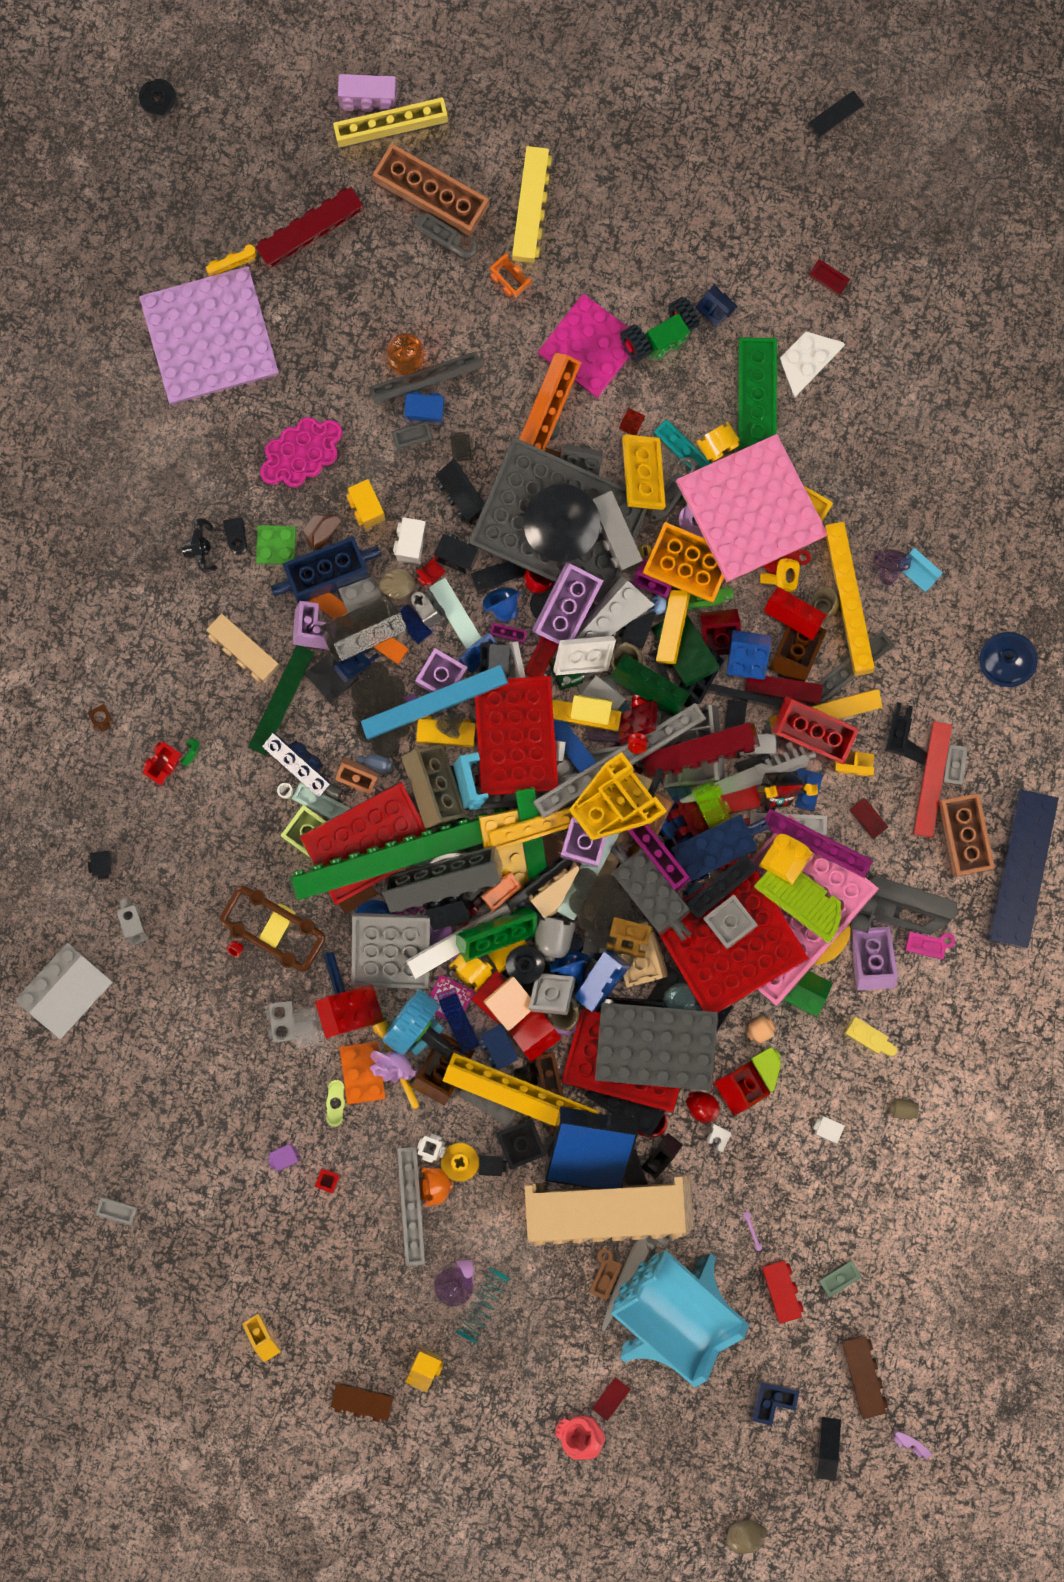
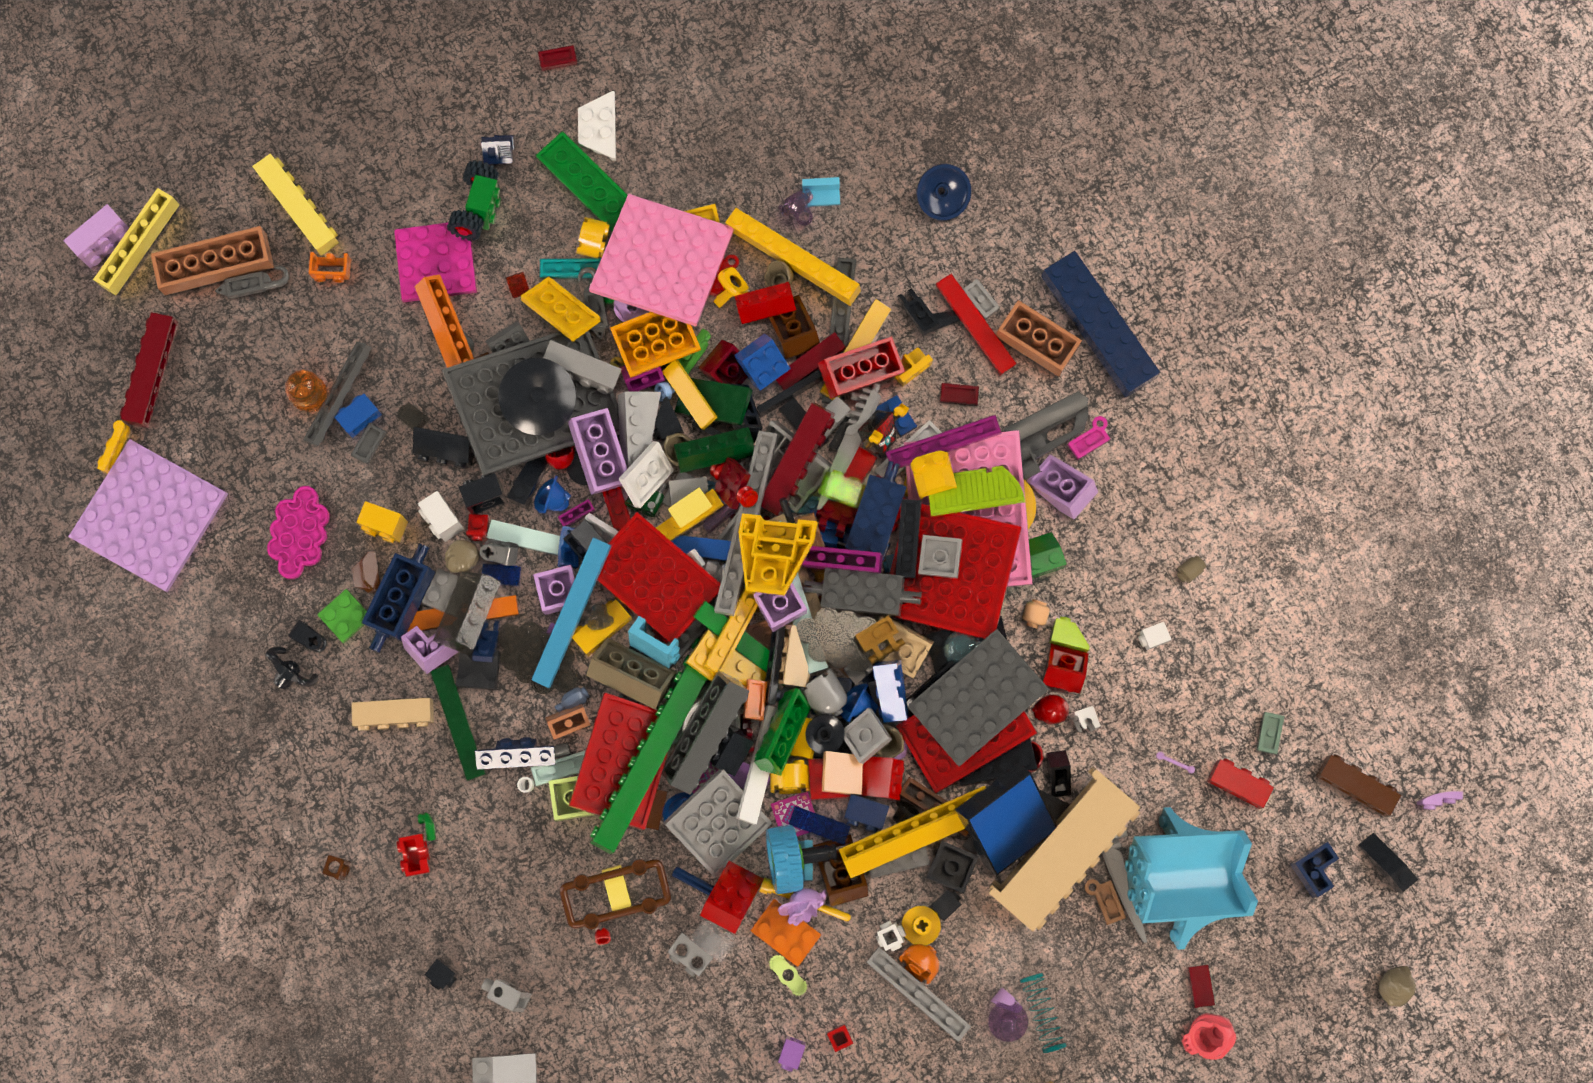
camera: 40 degrees left, 5 degrees down
light yellow hinge [844,1017,898,1057] -> none

